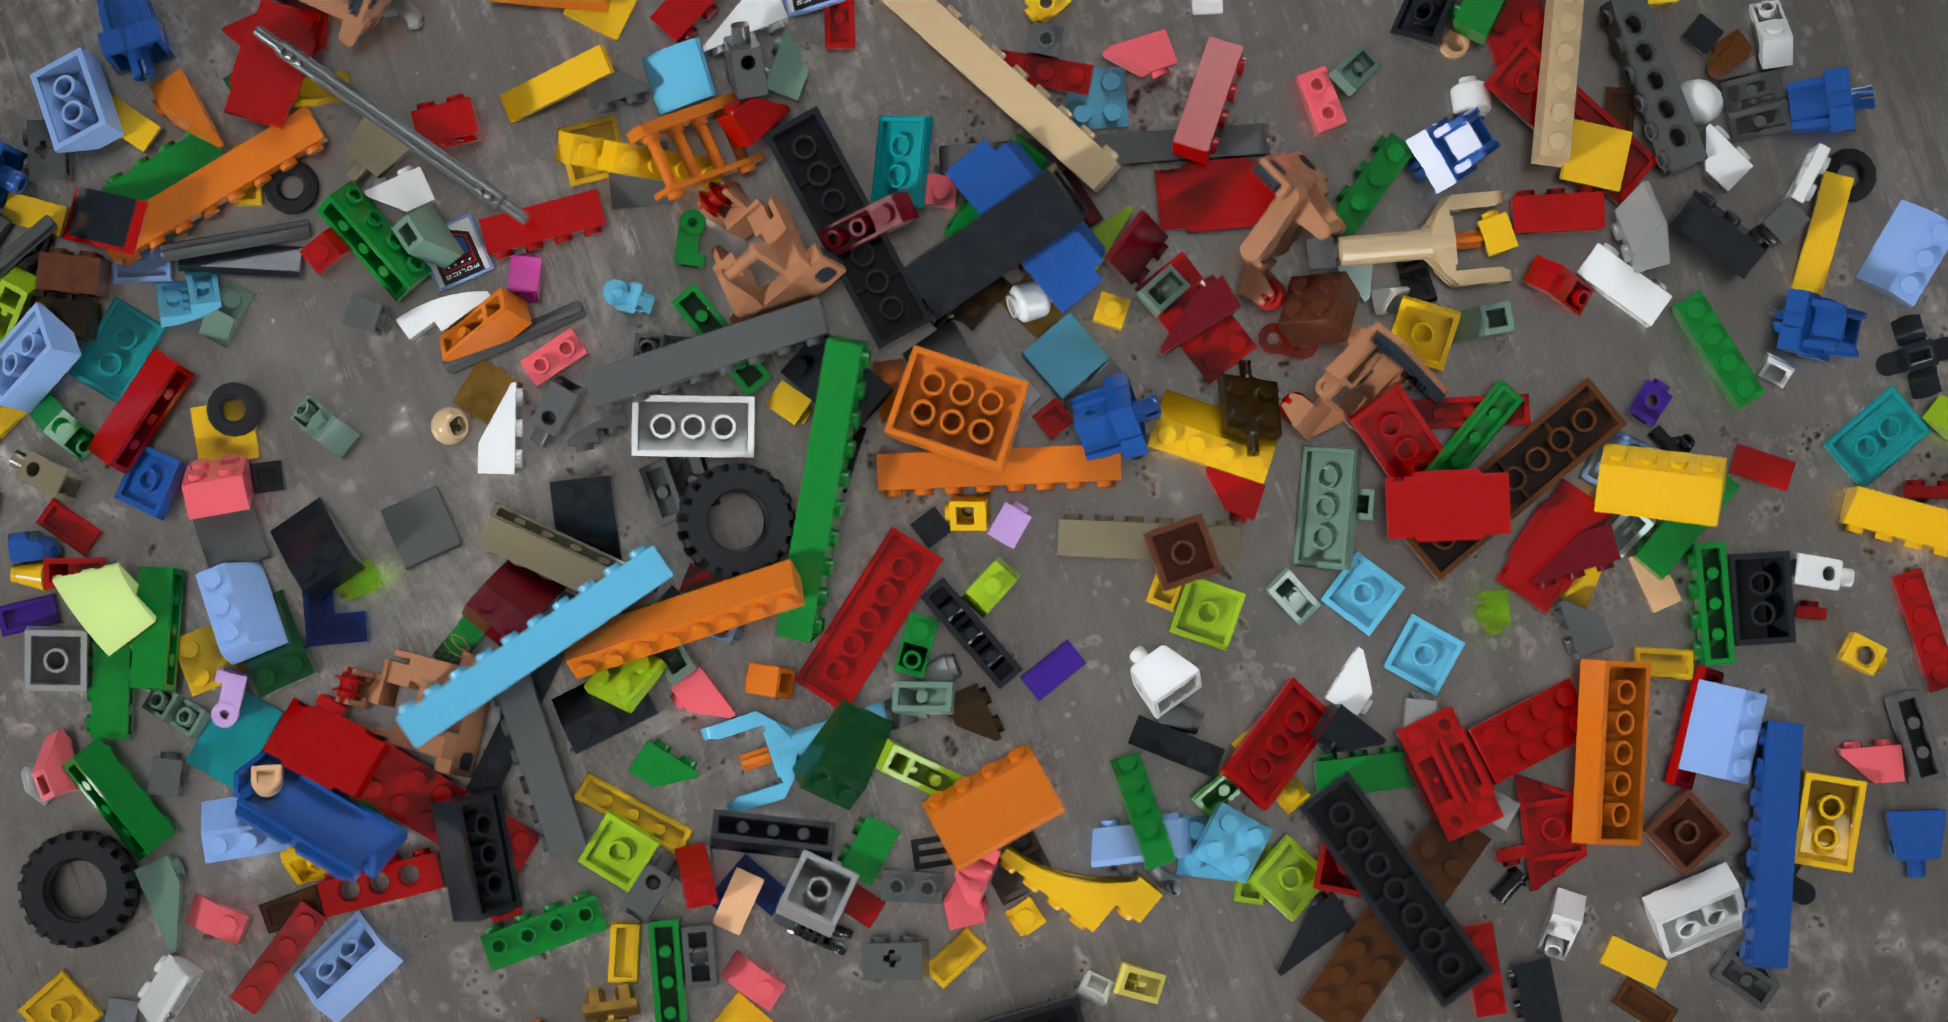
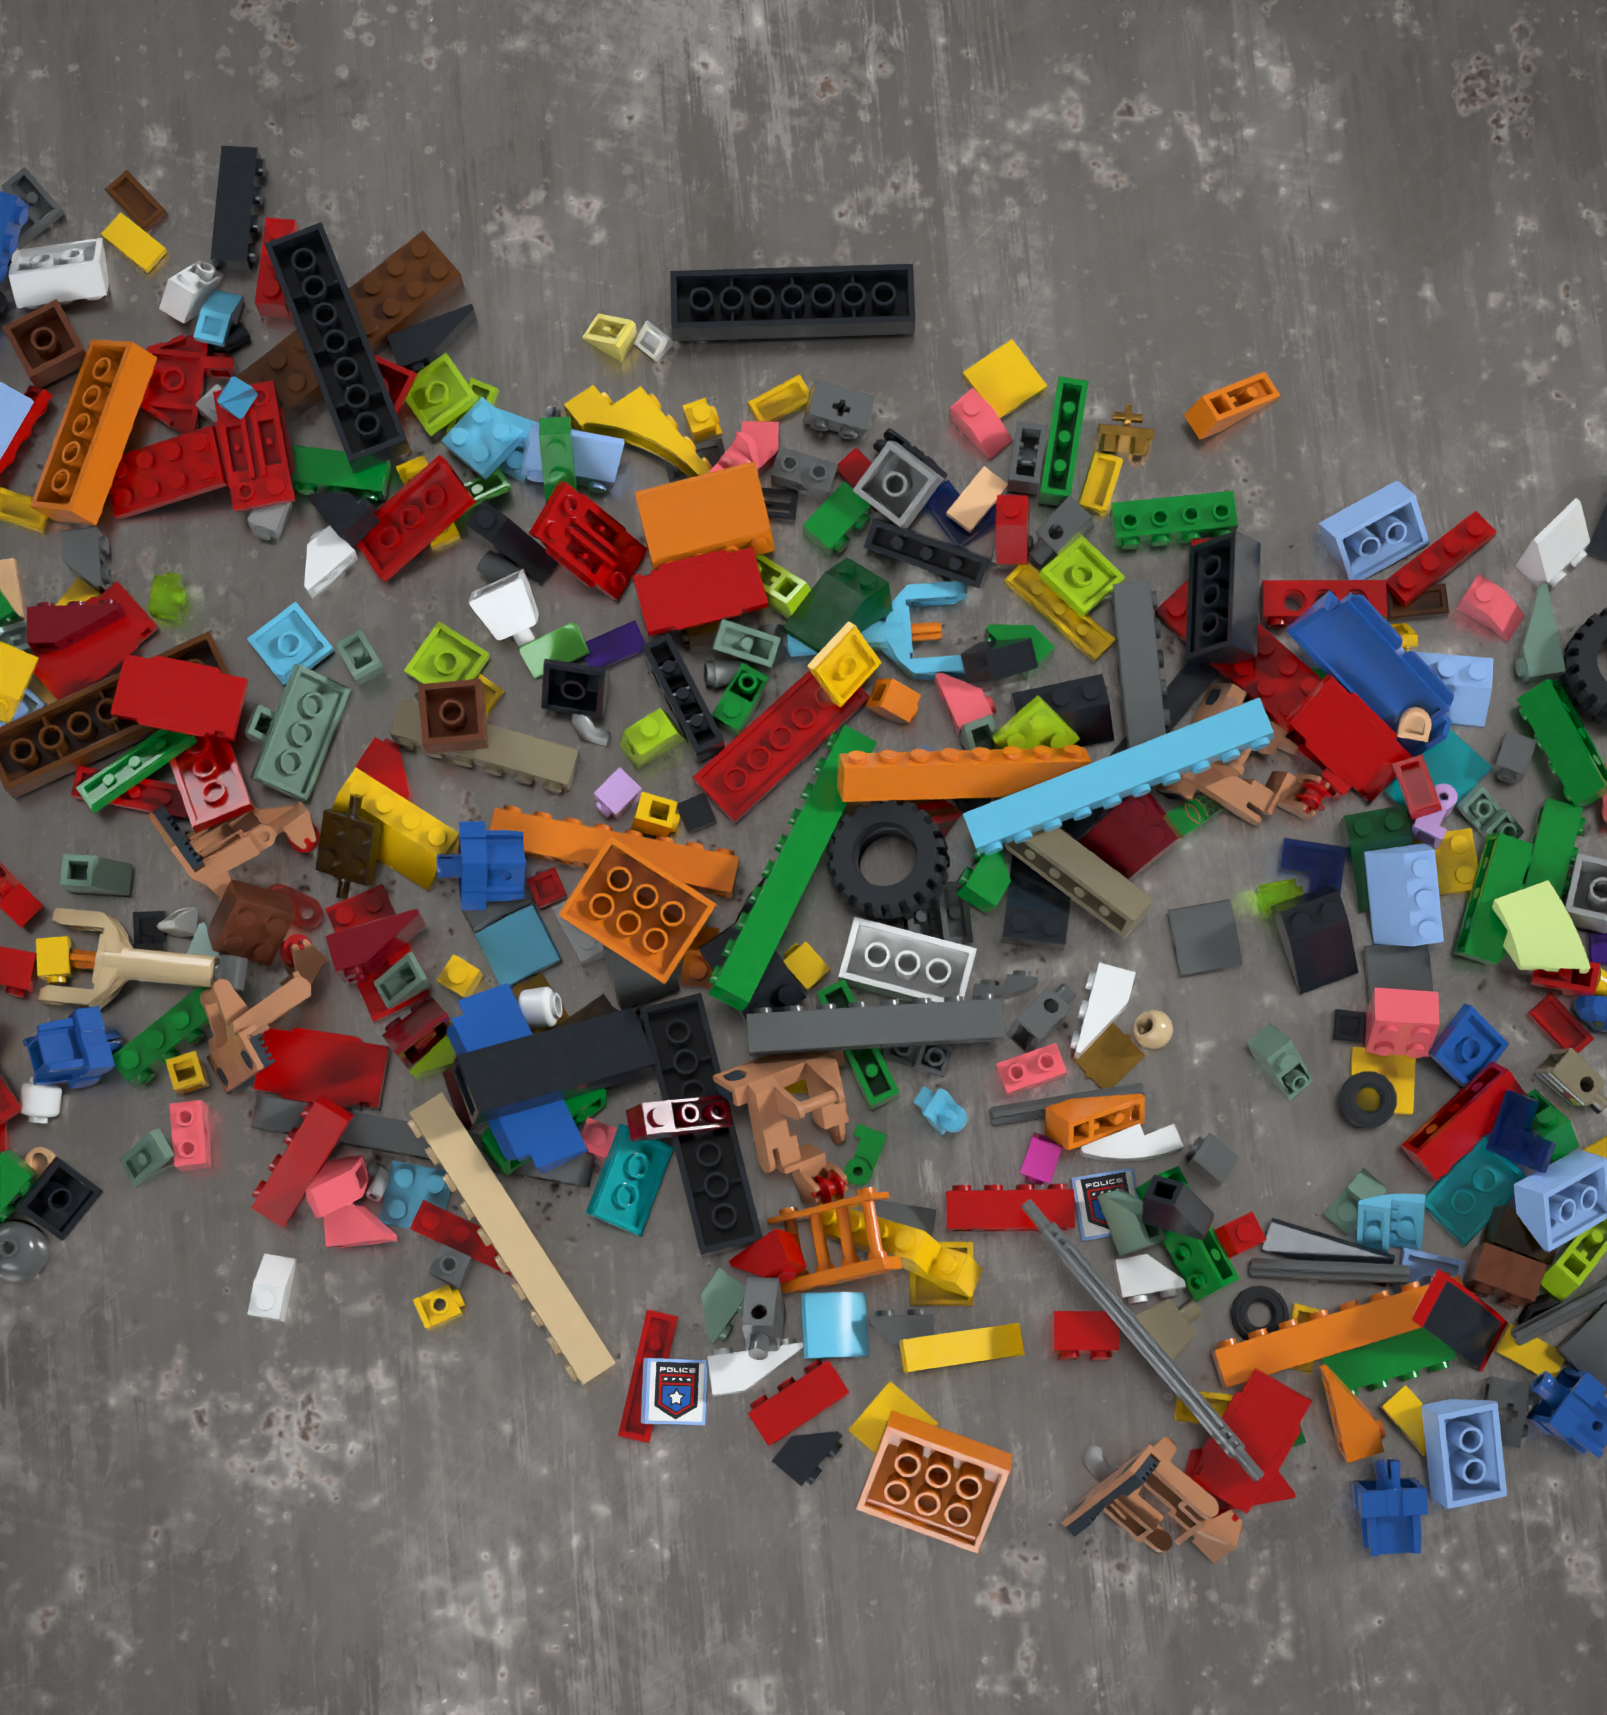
camera: 165 degrees left, 10 degrees down
medium azure plate [1382,614,1465,696] -> none
yellow plate [1391,295,1461,371] -> none
none -> yellow brick [165,1051,211,1095]
none -> medium azure slope [193,289,244,347]
none -> dark azure slope [217,376,258,419]
none -> coral slope [305,1155,372,1218]
none -> light grey arm [366,1162,390,1202]
none -> bright green slope [518,622,590,679]
none -> red piece [528,481,648,600]
none -> black slope [541,658,610,719]
none -> light grey arm [572,714,611,746]
none -> red piece [633,547,768,636]
none -> yellow tile [807,621,882,707]
none -> green slope [955,848,1011,914]
none -> black slope [961,638,1038,683]
none -> black slope [1142,1175,1214,1241]
none -> red tile [1392,754,1442,820]
none -> clear blue plate [1486,1090,1556,1173]

